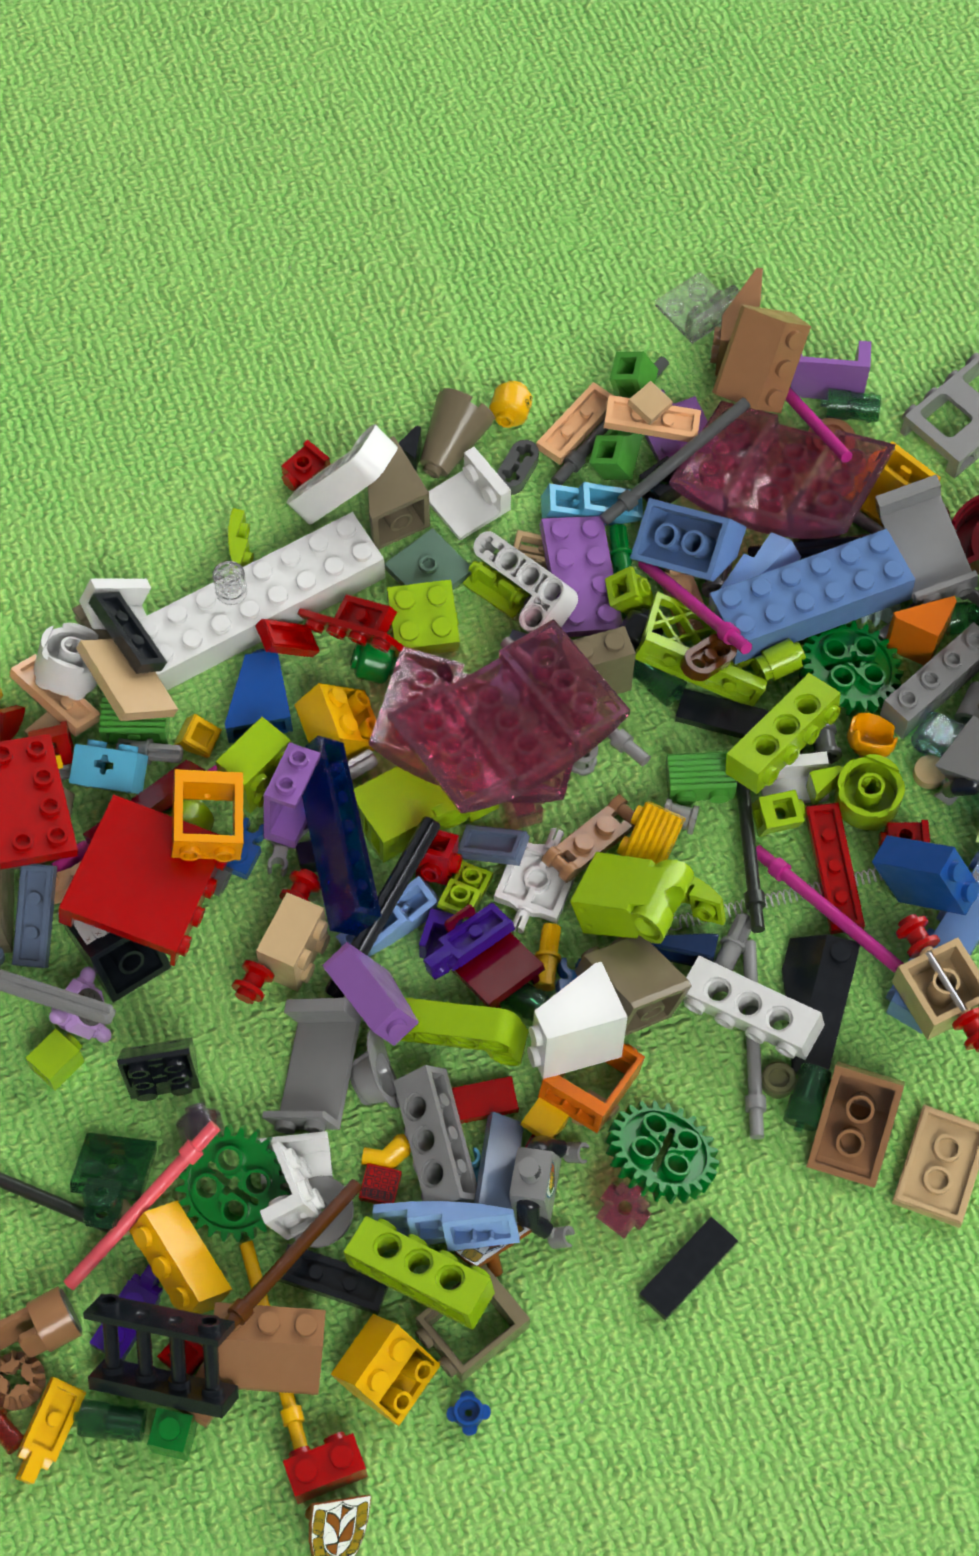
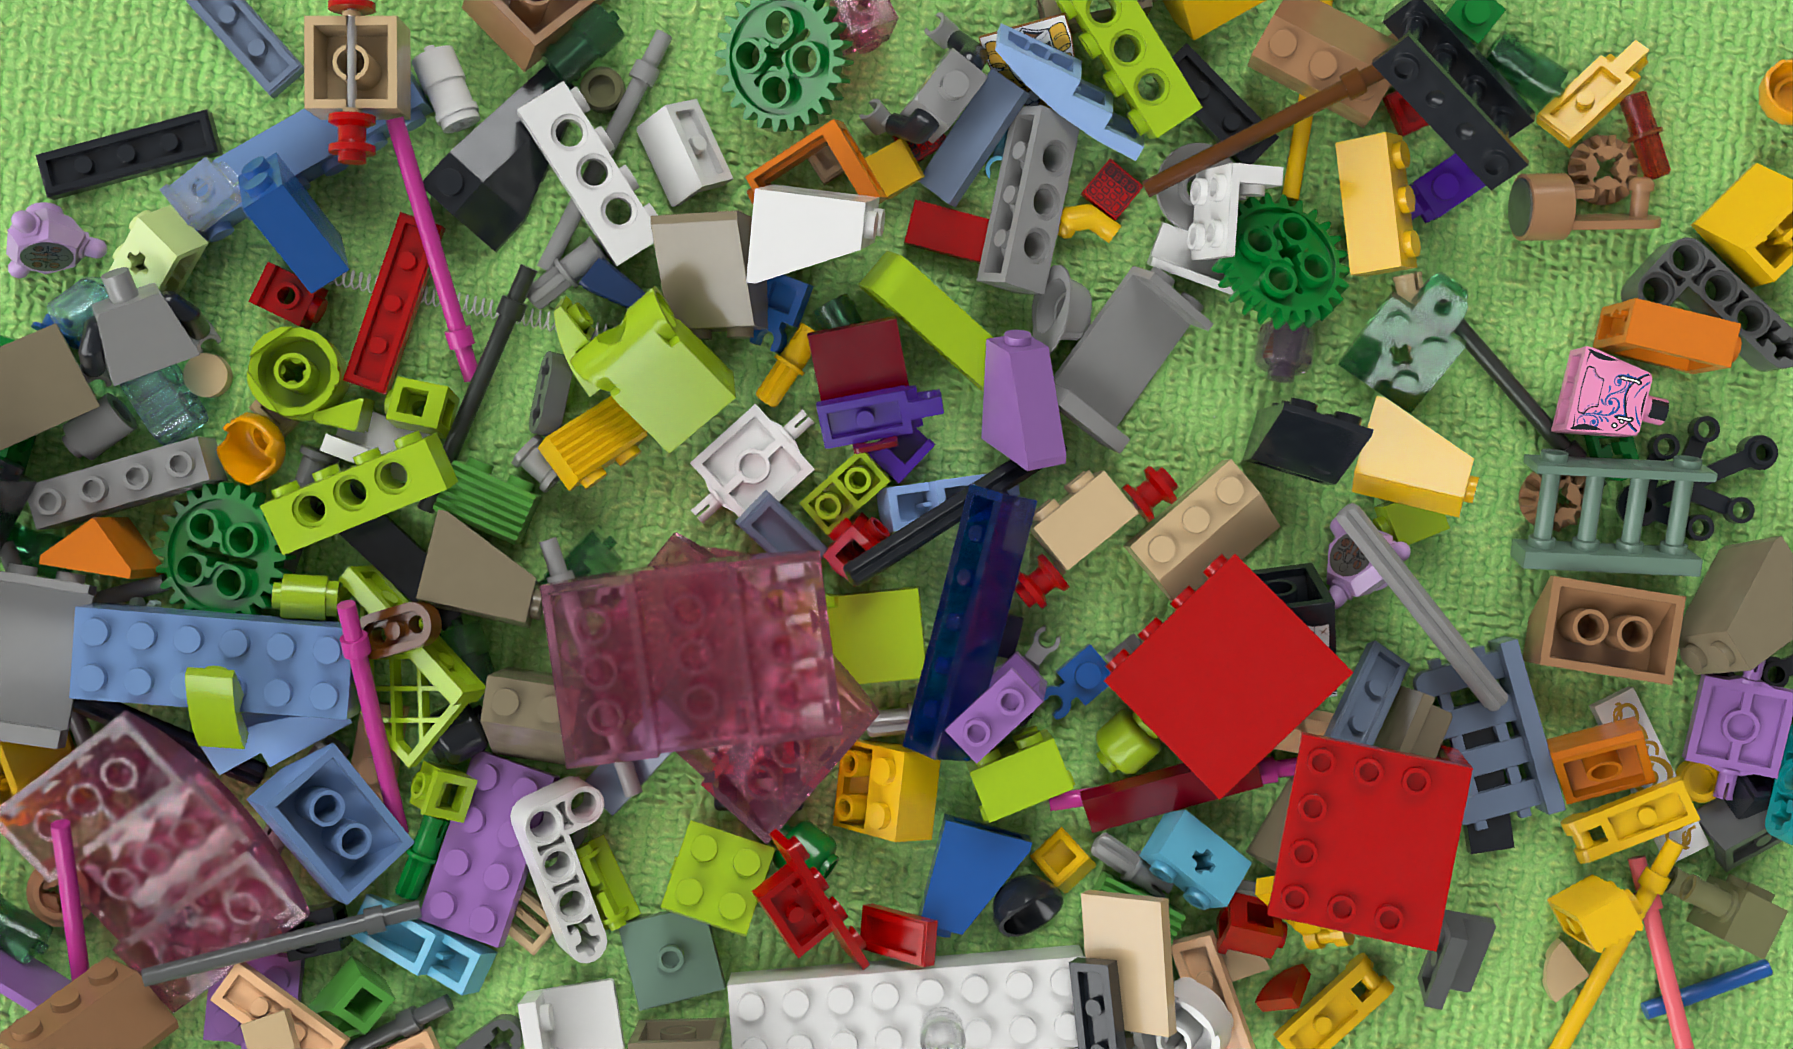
camera: 155 degrees left, 25 degrees up
coral bar [63,1121,221,1290] -> none
light orange window [172,769,243,862] -> none
medium nougat plate [541,794,636,883] -> none
none -> lime slope [185,666,249,749]
none -> white piece [412,45,480,133]
none -> dark tan slope [416,509,546,628]
none -> dark grey beam [529,351,573,436]
none -> clear green piece [539,529,623,608]
none -> white panel [637,99,734,207]
none -> black piece [992,874,1064,937]
none -> tan slope [1123,459,1281,602]
none -> yellow slope [1352,396,1479,518]

